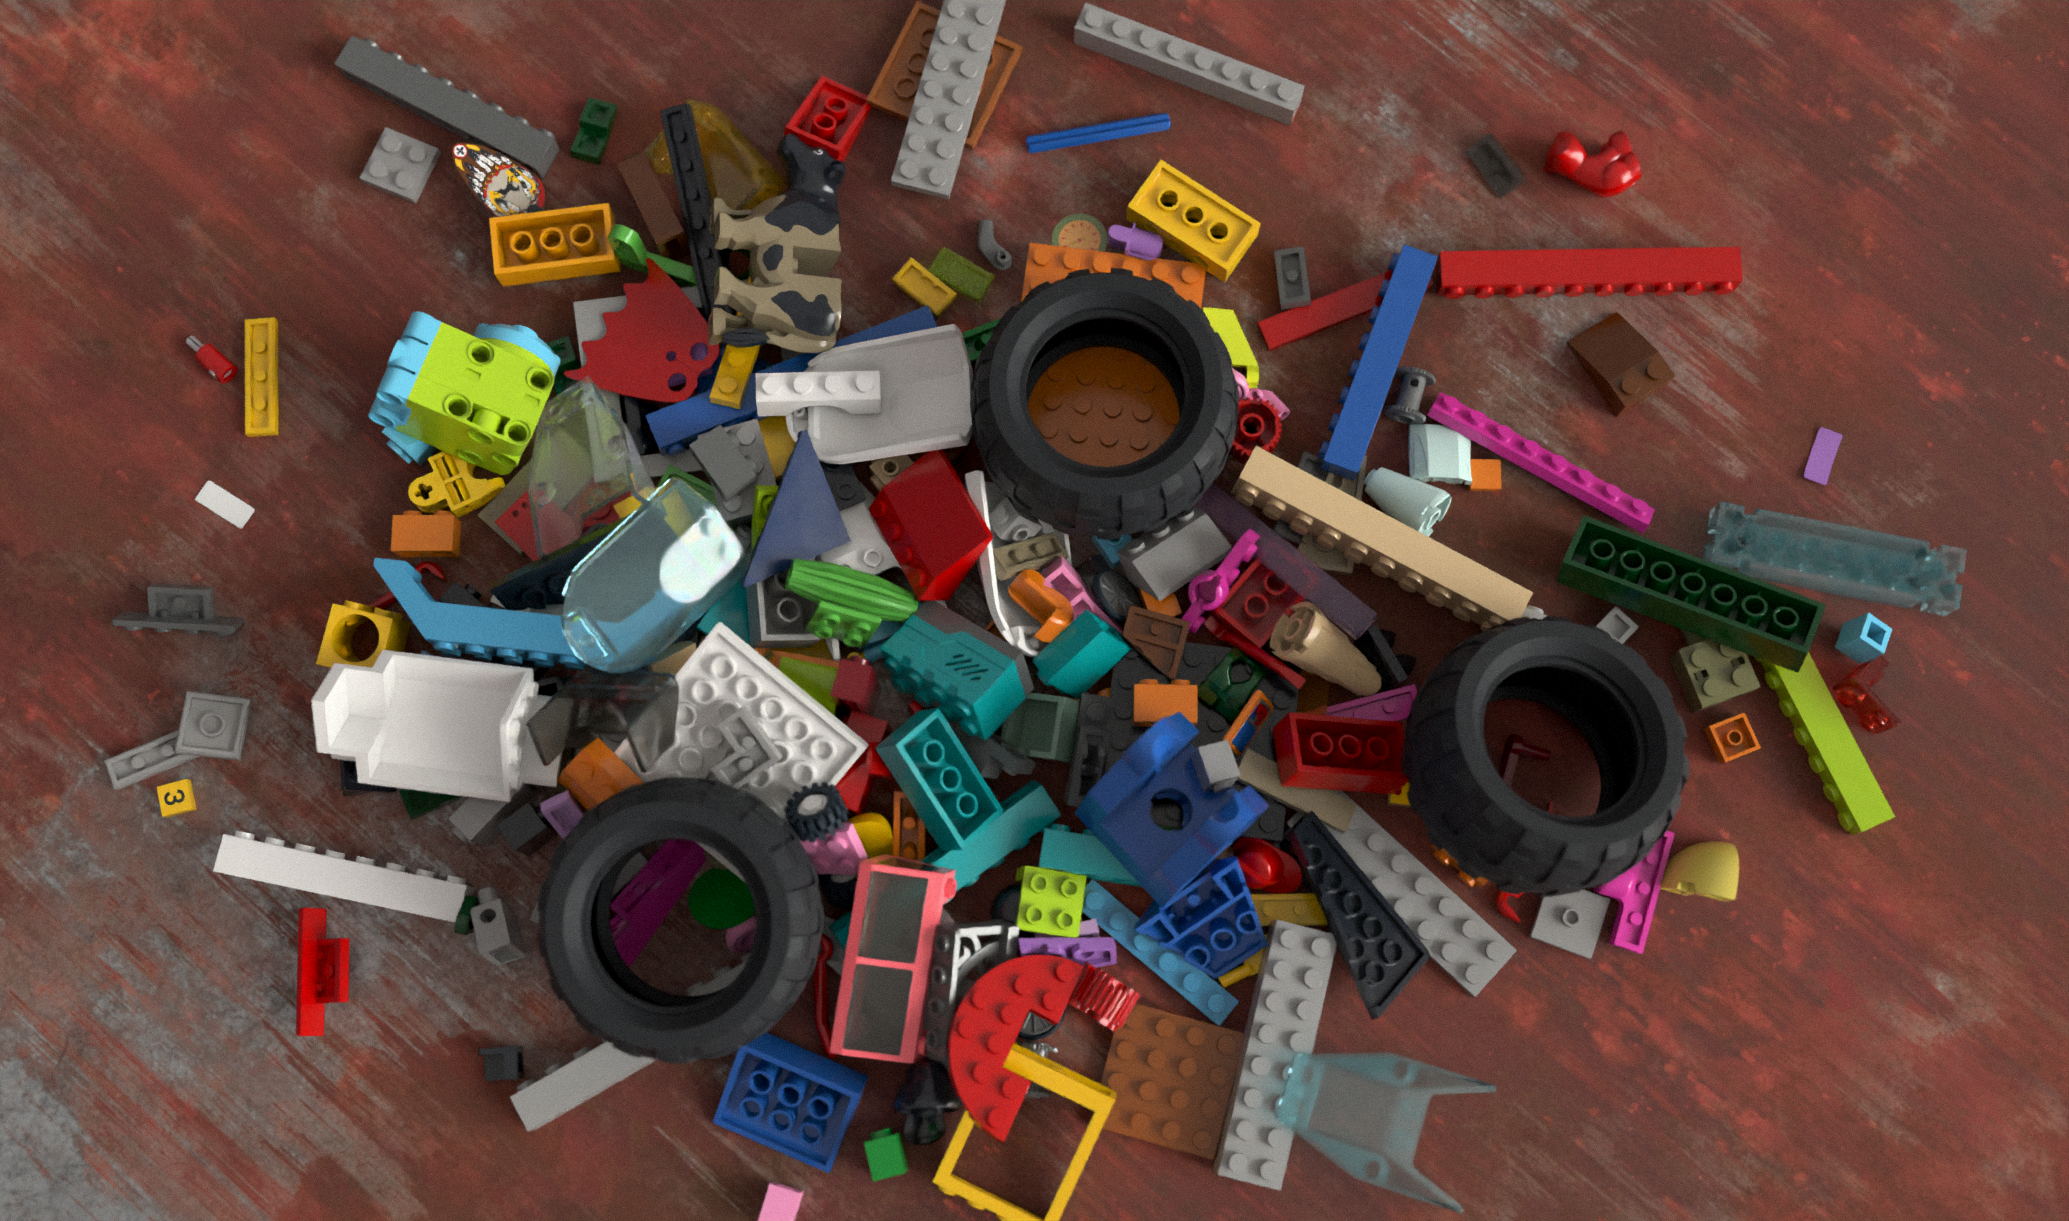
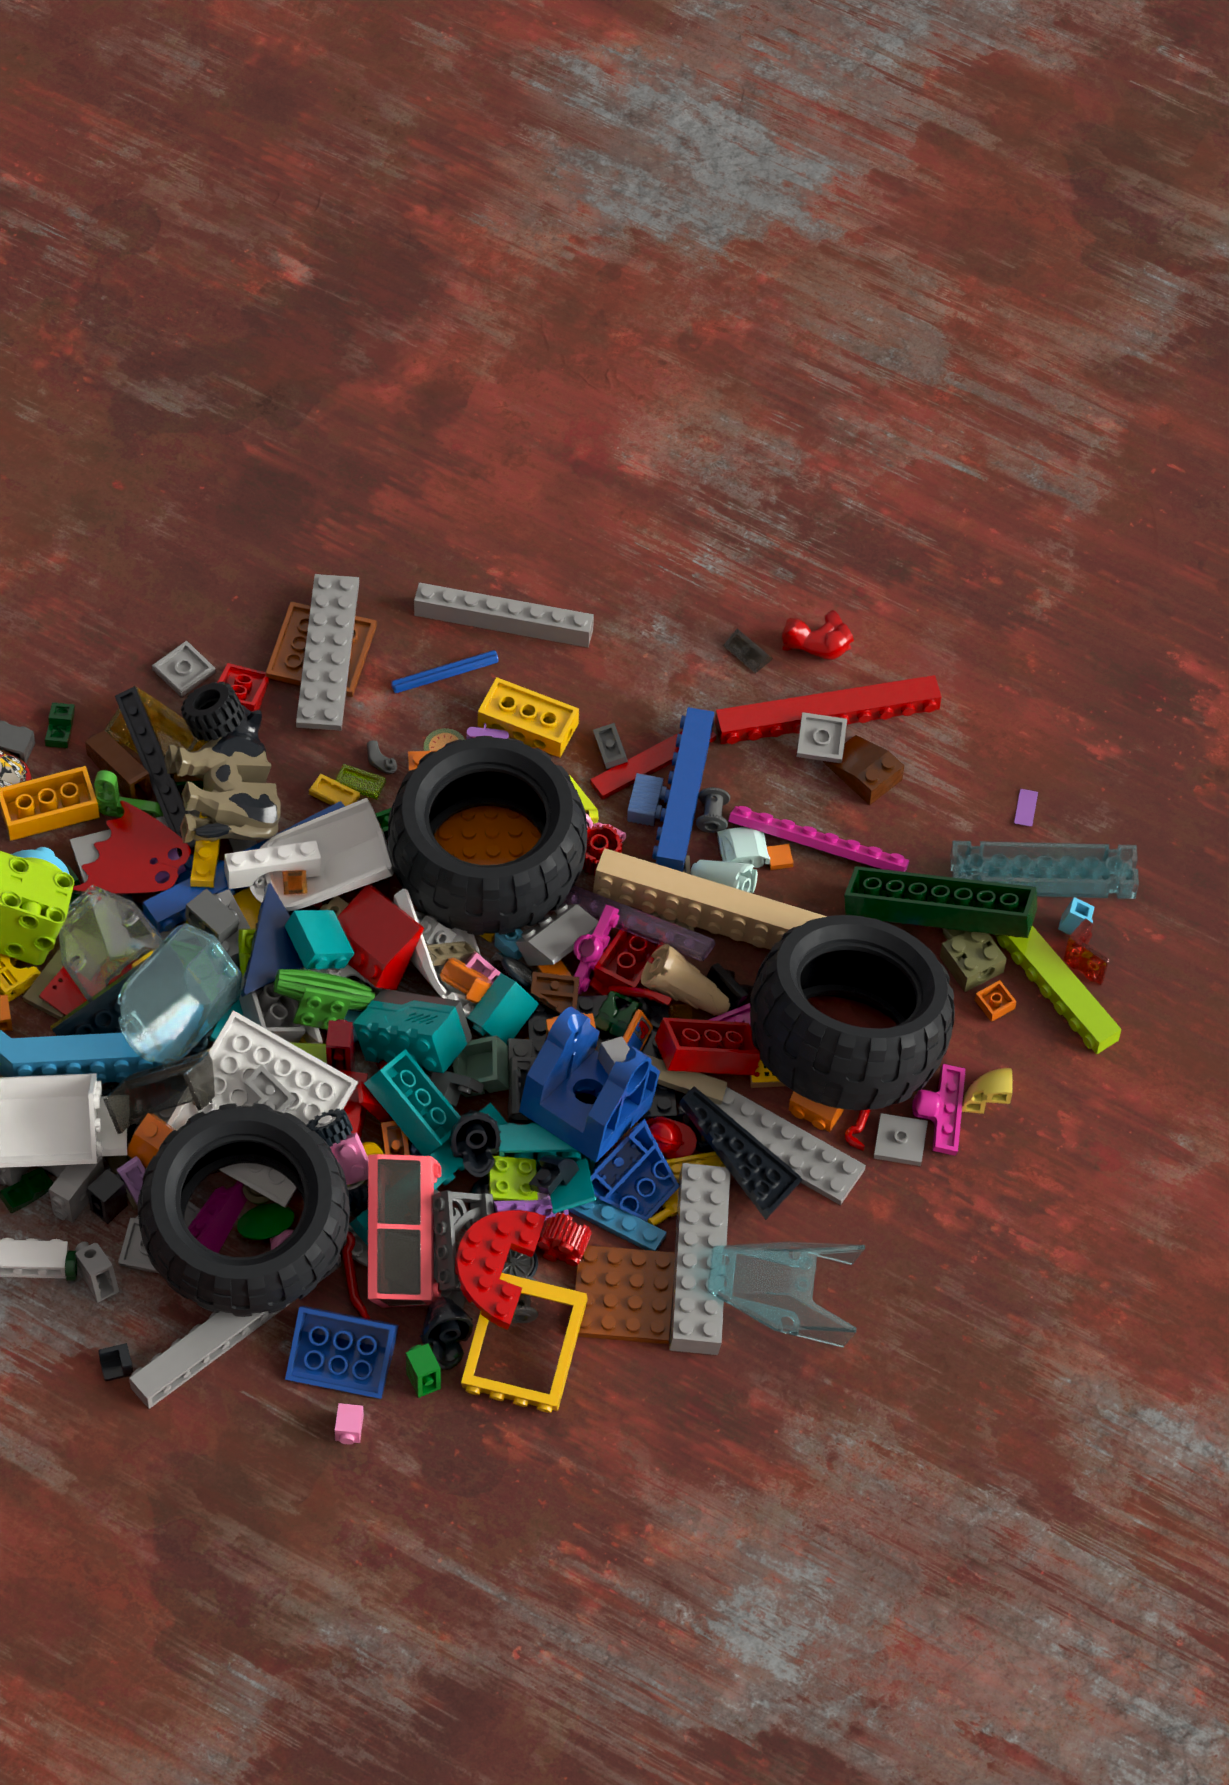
camera: 15 degrees left, 20 degrees down
none -> light grey tile [152,641,216,698]
none -> black tyre [181,682,245,741]
none -> clear orange slope [283,870,307,895]
none -> teal brick [285,910,354,970]
none -> black head [449,1110,502,1177]
none -> black brick [529,1154,579,1195]
none -> teal container [550,1158,596,1214]
none -> medium blue brick [627,773,667,826]
none -> light grey tile [796,712,847,763]

